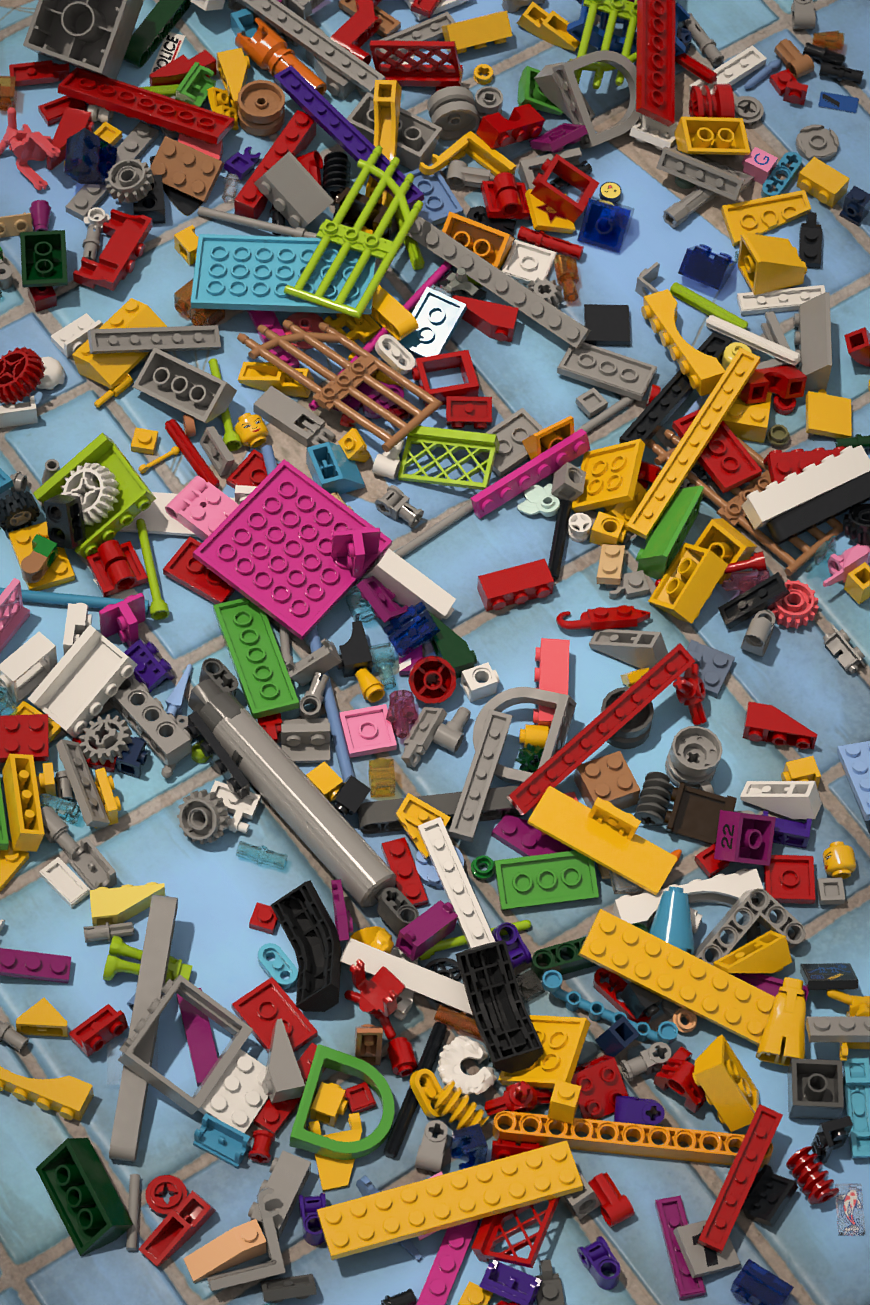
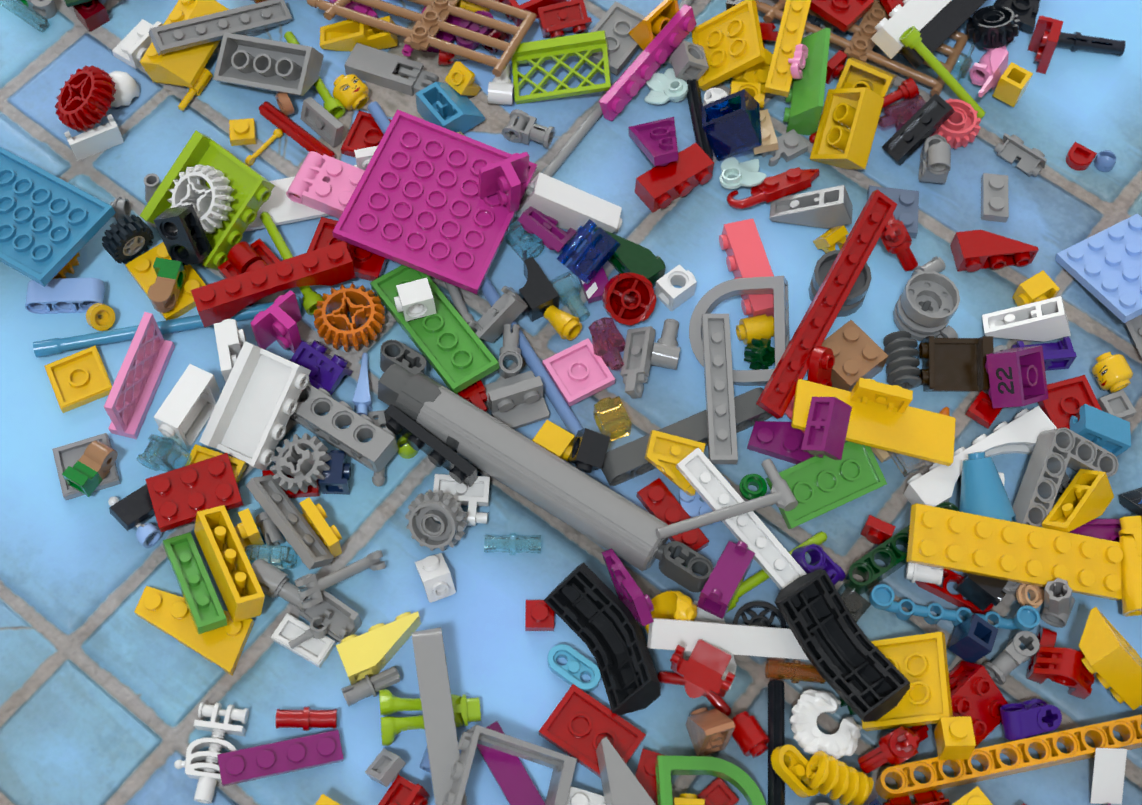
camera: 15 degrees left, 5 degrees up
none -> red arch [191,241,356,328]
none -> red pin [276,707,337,731]
none -> light grey hand [288,616,327,649]
none -> light grey hinge [295,550,386,609]
none -> orange gear [314,283,385,352]
none -> light grey plate [365,748,406,787]
none -> white brick [394,278,436,321]
none -> white bracket [415,553,456,602]
none -> magenta wing [628,117,678,166]
none -> light grey bar [656,459,798,540]
none -> clear blue slope [701,89,762,161]
none -> light aqua plate [719,156,767,189]
none -> bright pink piece [788,44,808,80]
none -> magenta hinge [801,397,852,460]
none -> red plate [807,346,835,387]
none -> red plate [826,50,848,85]
none -> red plate [861,515,896,545]
none -> lime piece [899,26,985,118]
none -> white pin [905,562,943,585]
none -> light grey pin [912,256,946,276]
none -> light grey plate [981,173,1009,223]
none -> light grey piece [1040,578,1075,628]
none -> dark azure hinge [1070,404,1131,457]
none -> white sticker [1090,748,1127,805]

